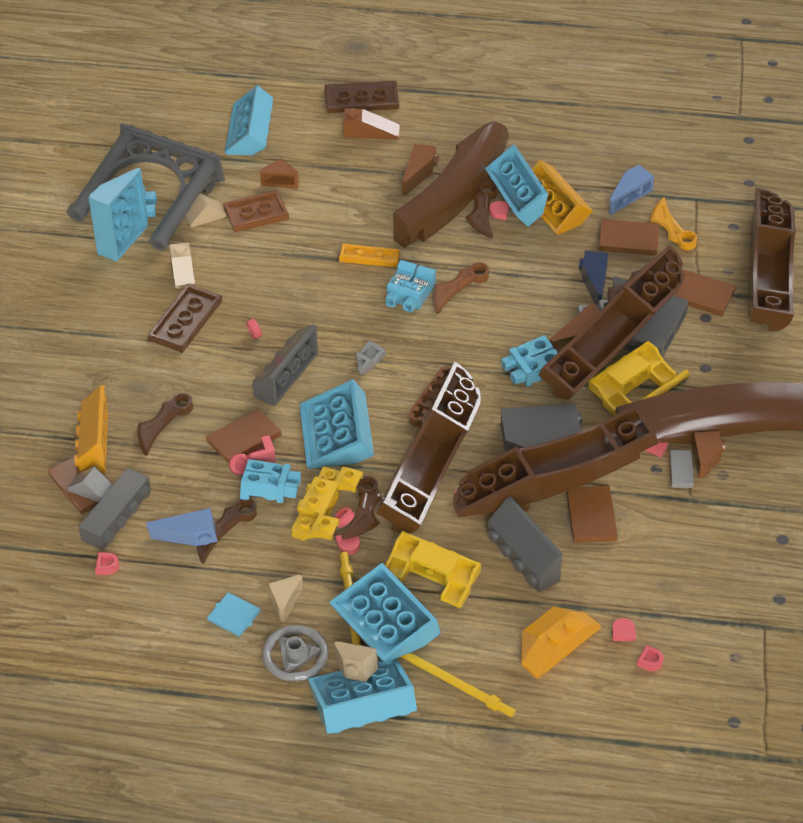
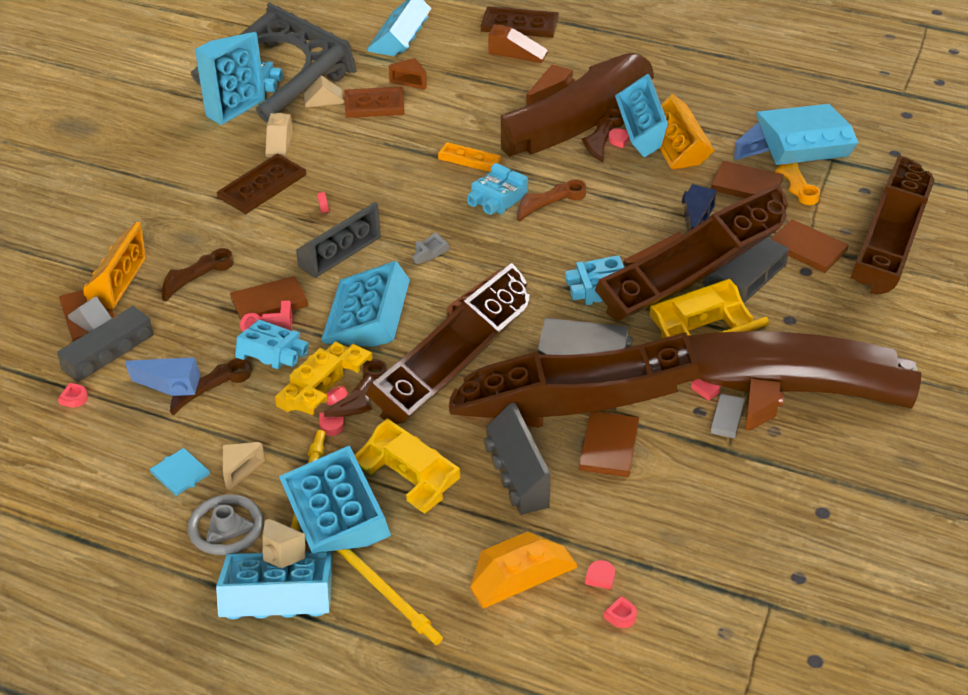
camera: 15 degrees right, 5 degrees down
none -> medium azure slope [756,104,858,165]

